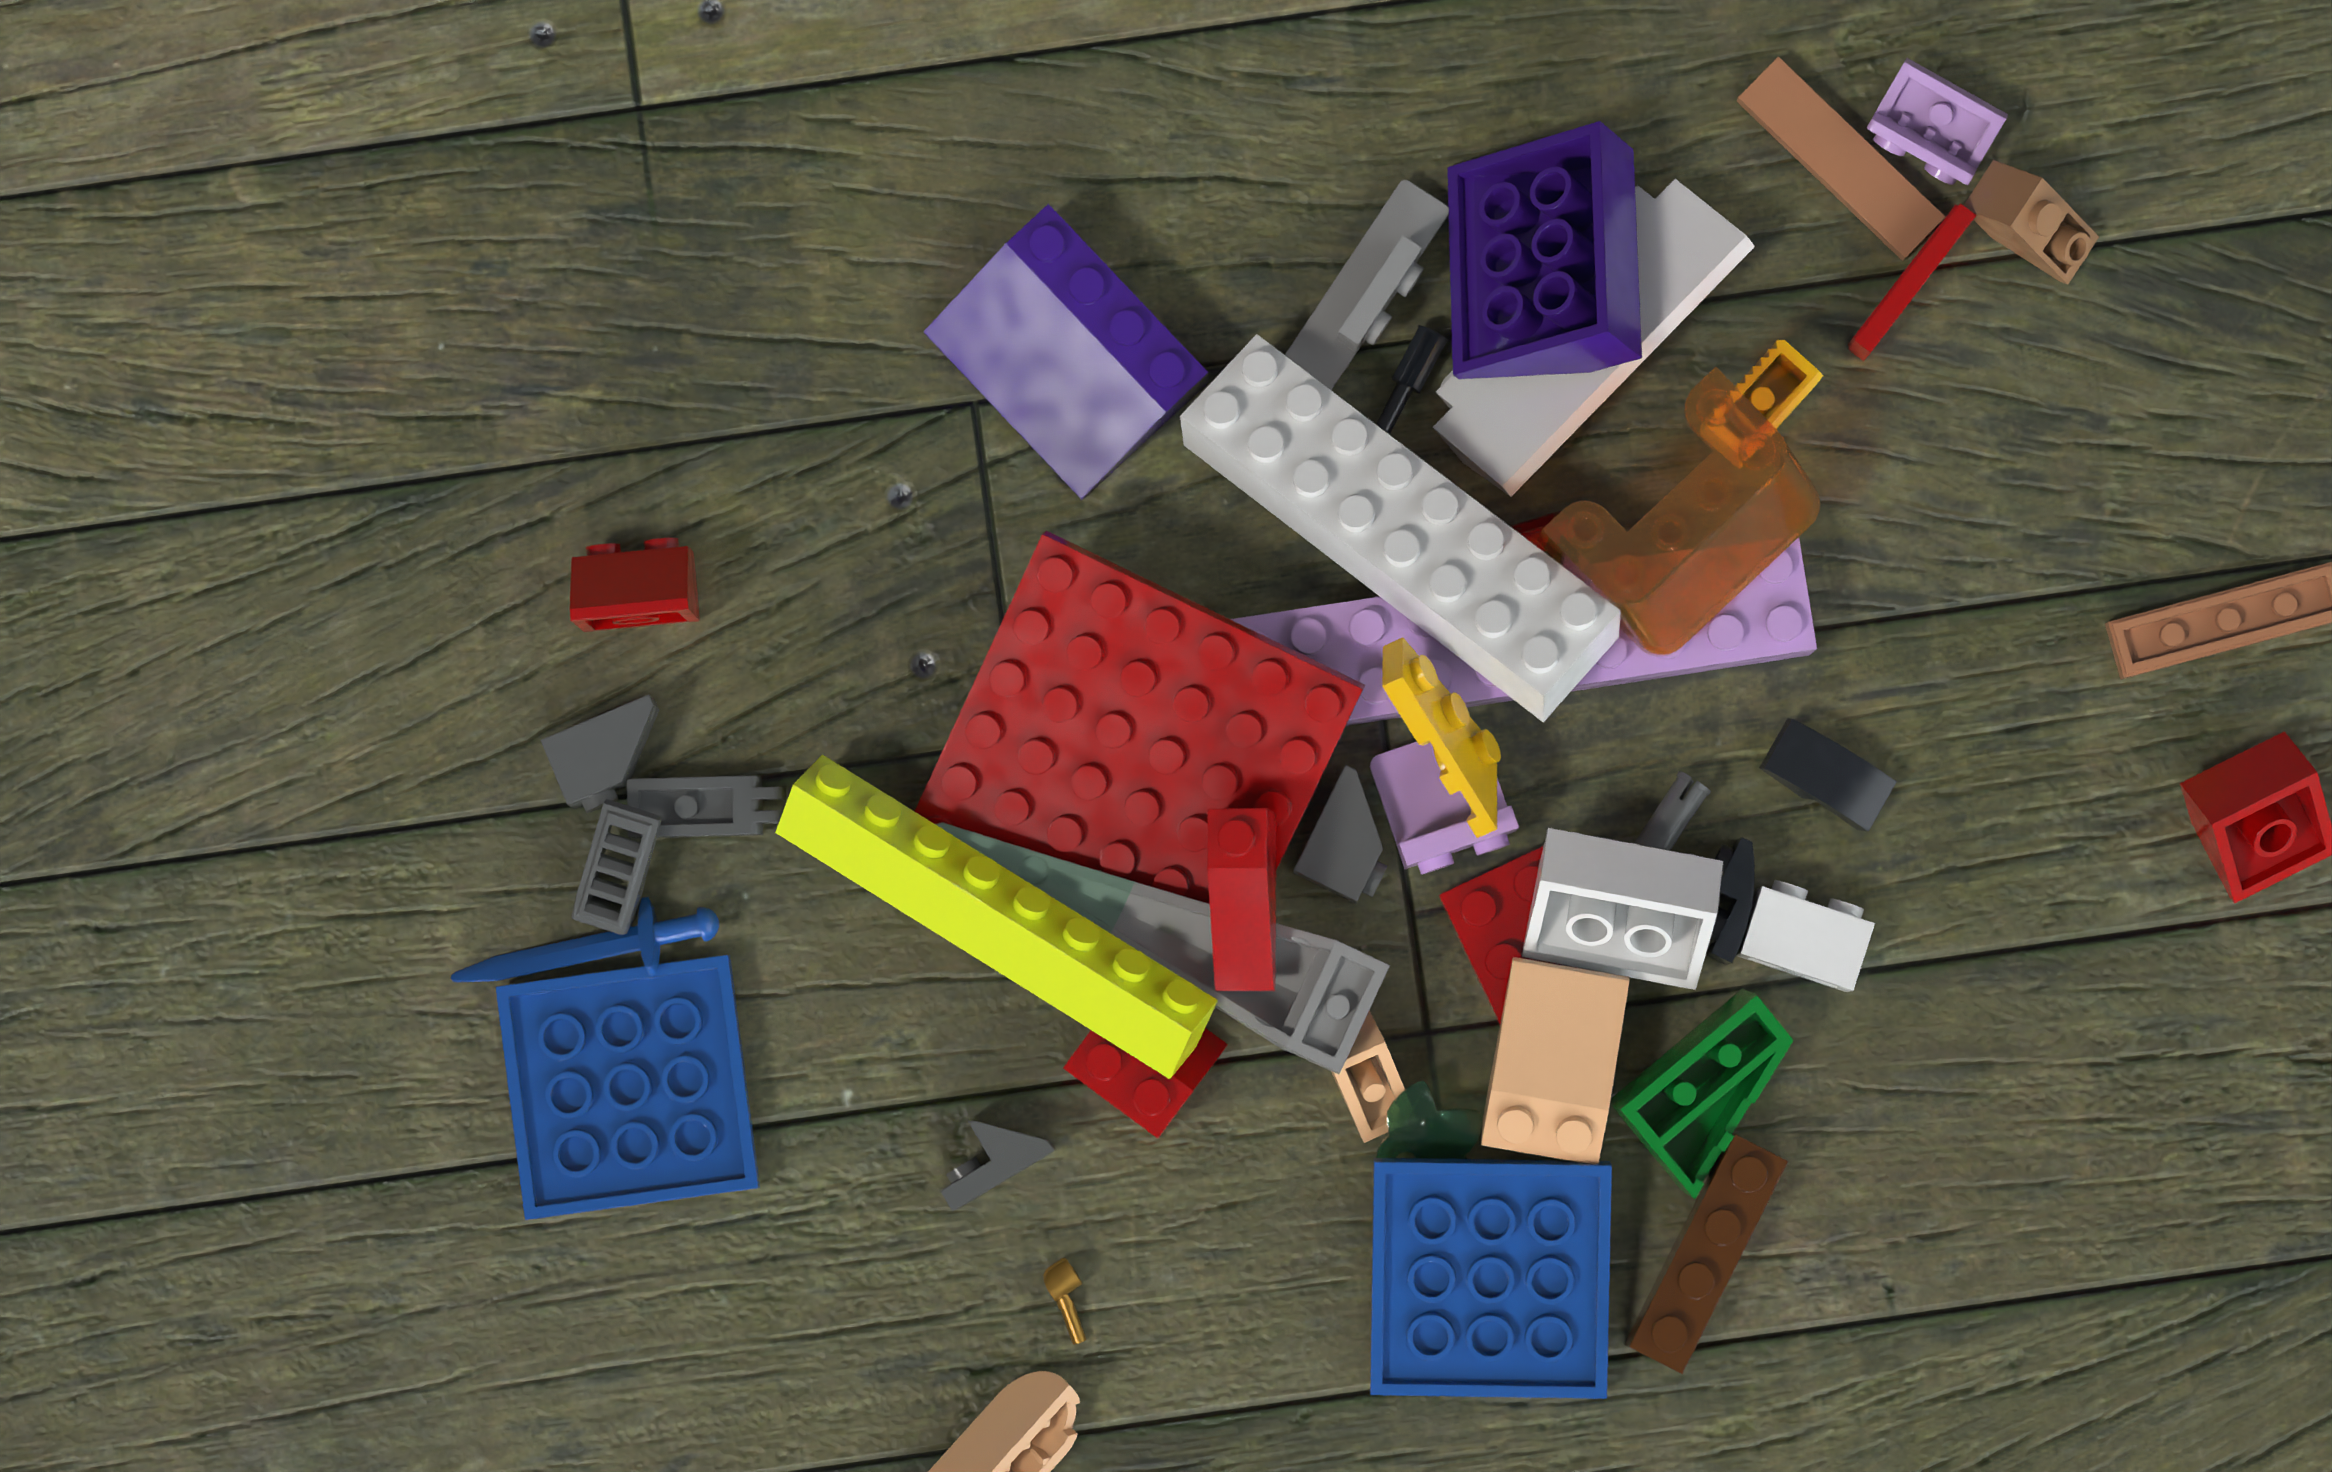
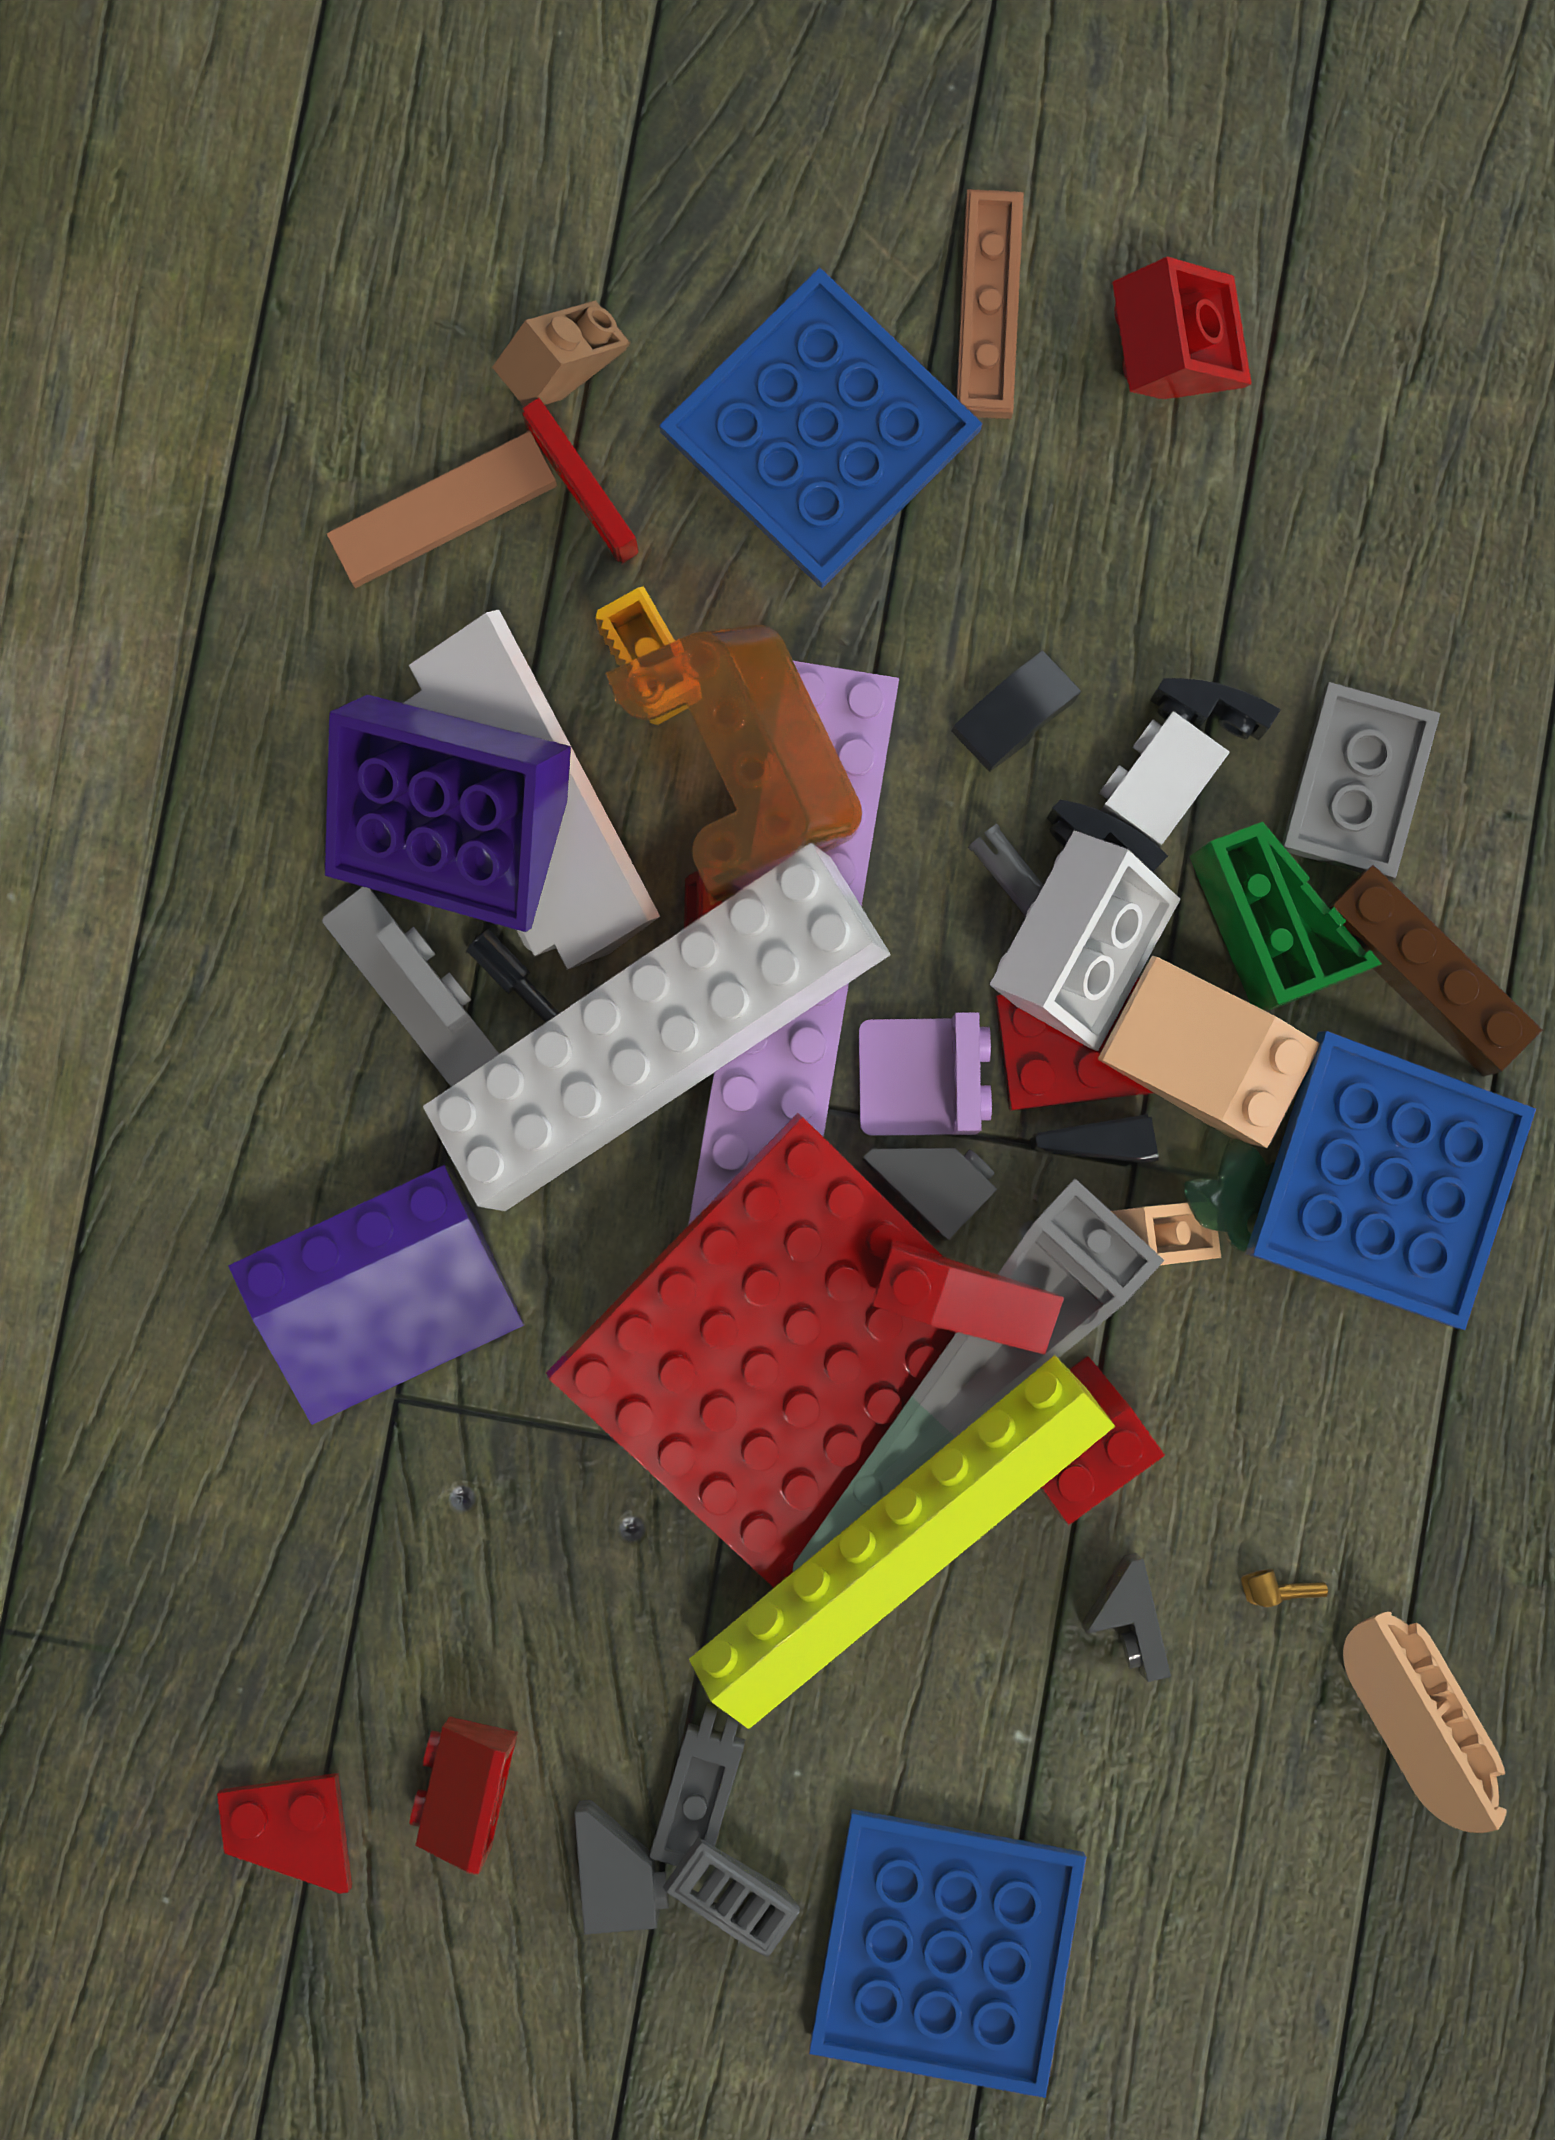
camera: 80 degrees left, 0 degrees up
blue sword [451,897,719,982] -> none
yellow wing [1382,637,1501,838] -> none
lavender bracket [1867,58,2008,185] -> none
none -> red wing [217,1773,352,1894]
none -> blue plate [659,267,983,589]
none -> black slope [1030,1114,1159,1163]
none -> black slope [1150,678,1281,741]
none -> light grey plate [1282,682,1440,881]

